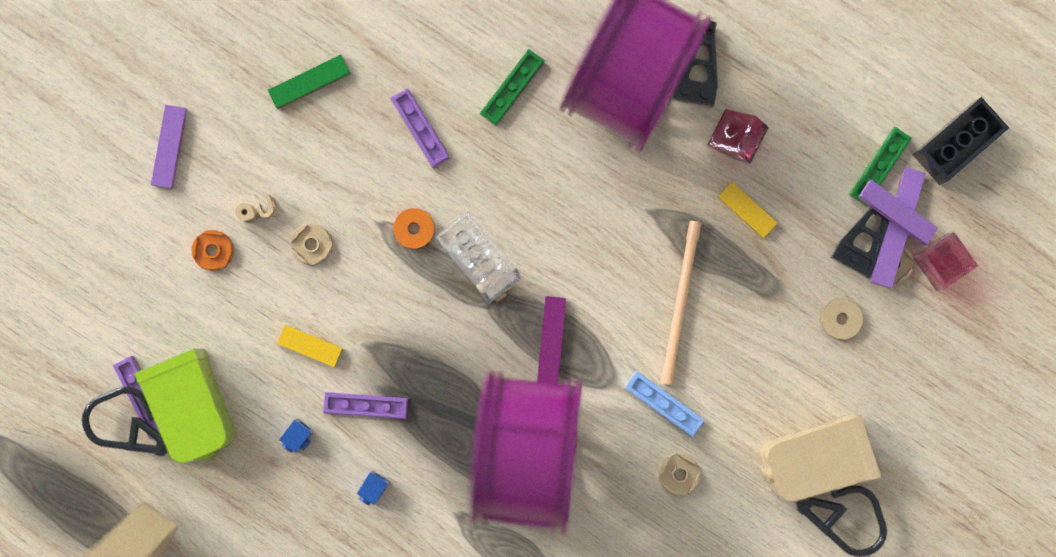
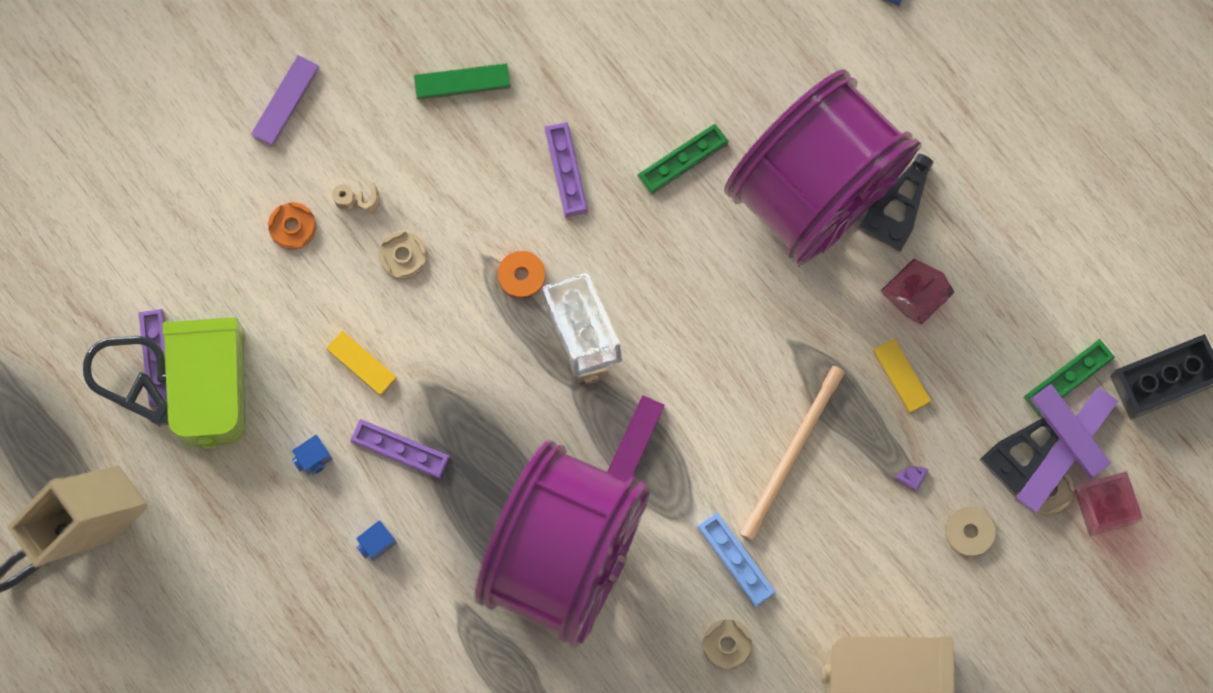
camera: 20 degrees right, 10 degrees down
none -> medium lavender tile [894,466,929,492]

